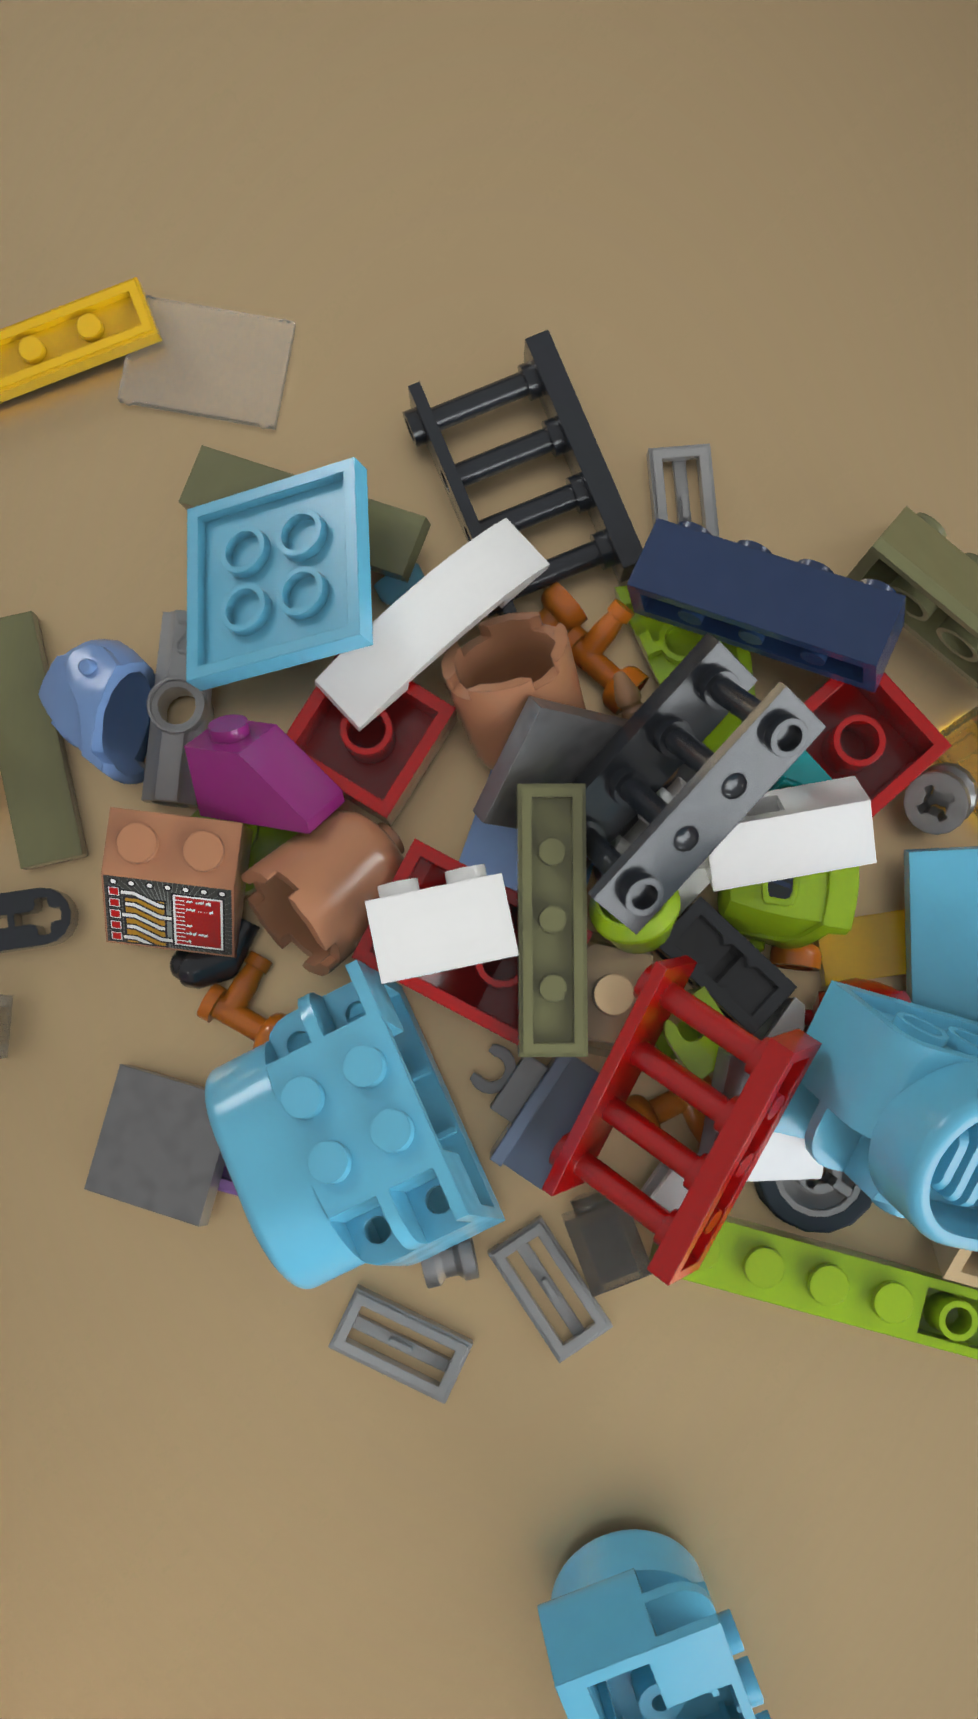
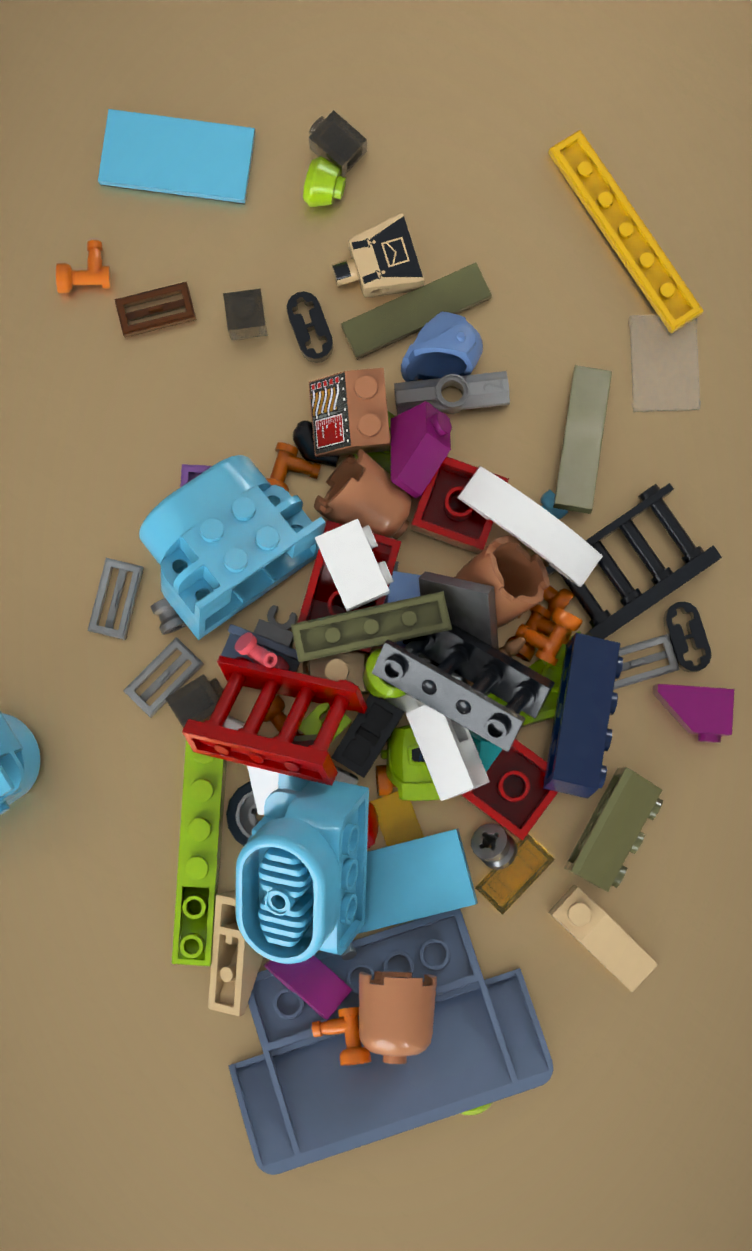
camera: 80 degrees right, 0 degrees up
flat silver tile [84,1064,225,1227] -> none
medium azure plate [186,457,373,691] -> none
none -> coral piece [234,632,289,670]
none -> orange piece [515,607,583,666]
none -> magenta slope [653,684,735,743]
none -> black beam [663,601,711,673]

